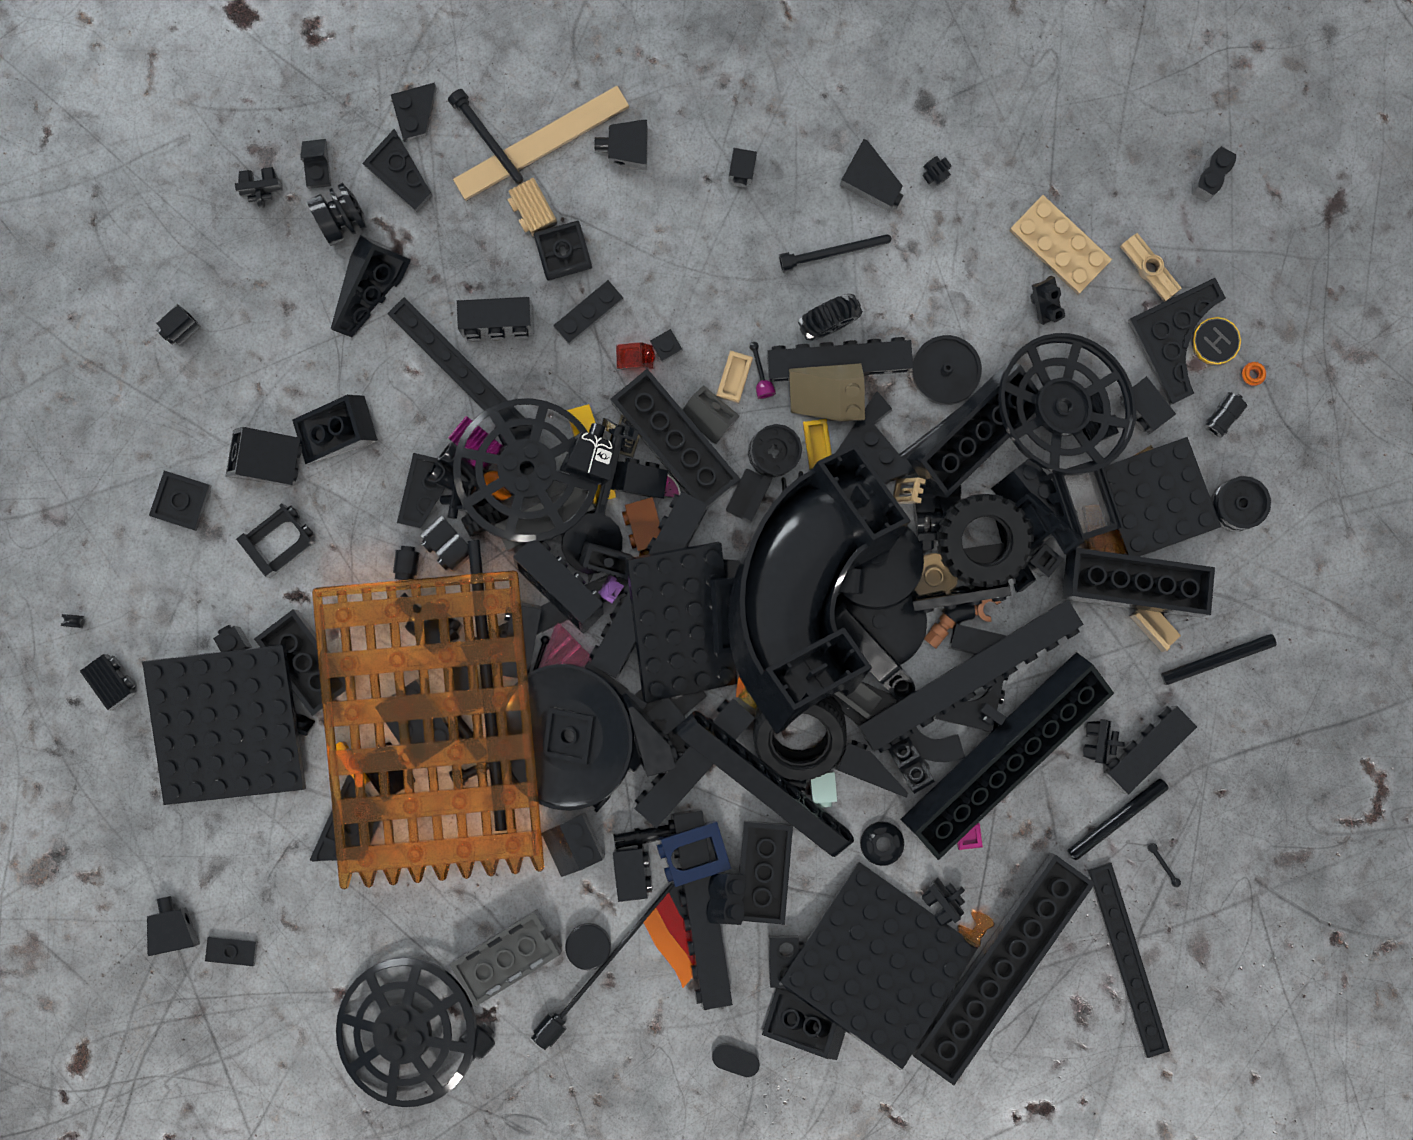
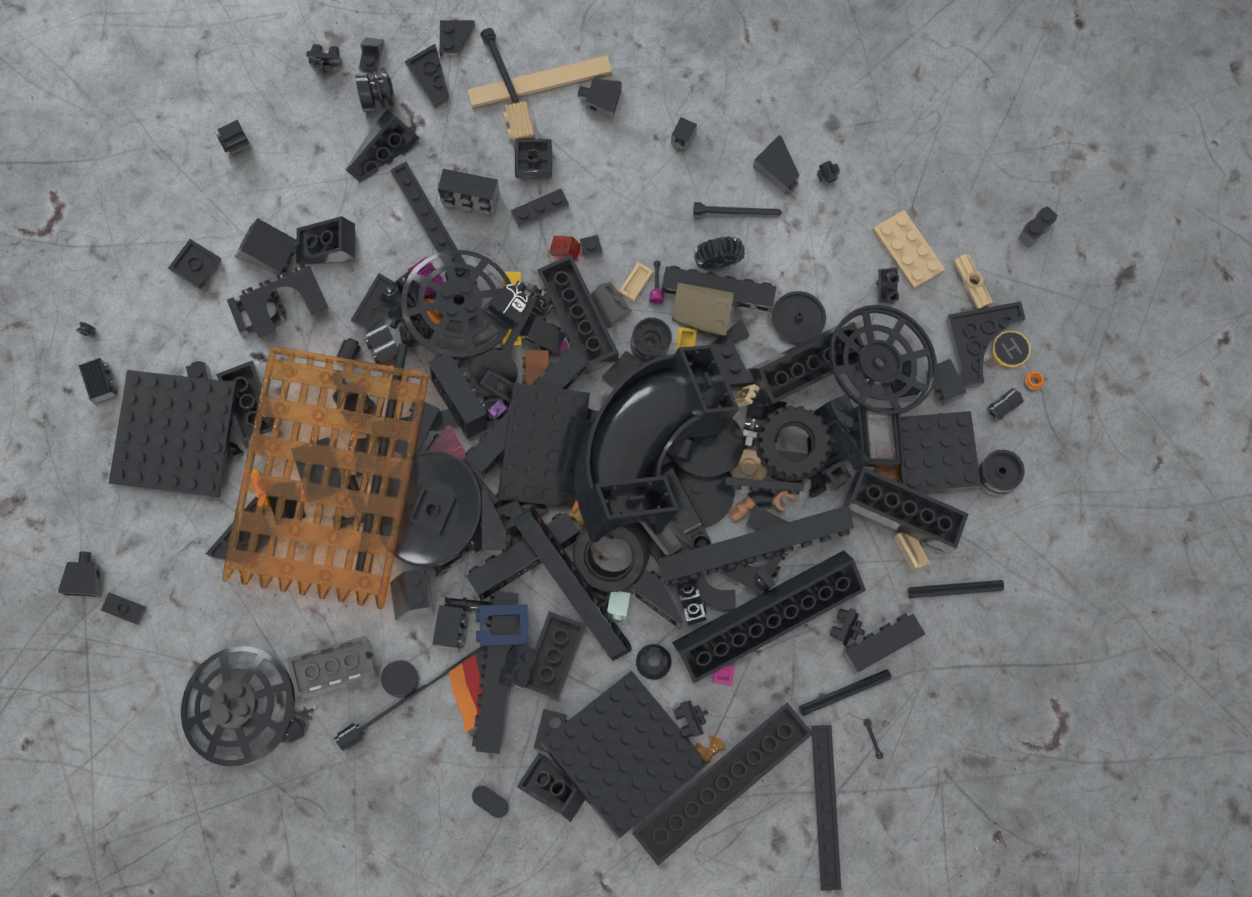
camera: 15 degrees right, 10 degrees down
none -> black arch [239,264,329,338]

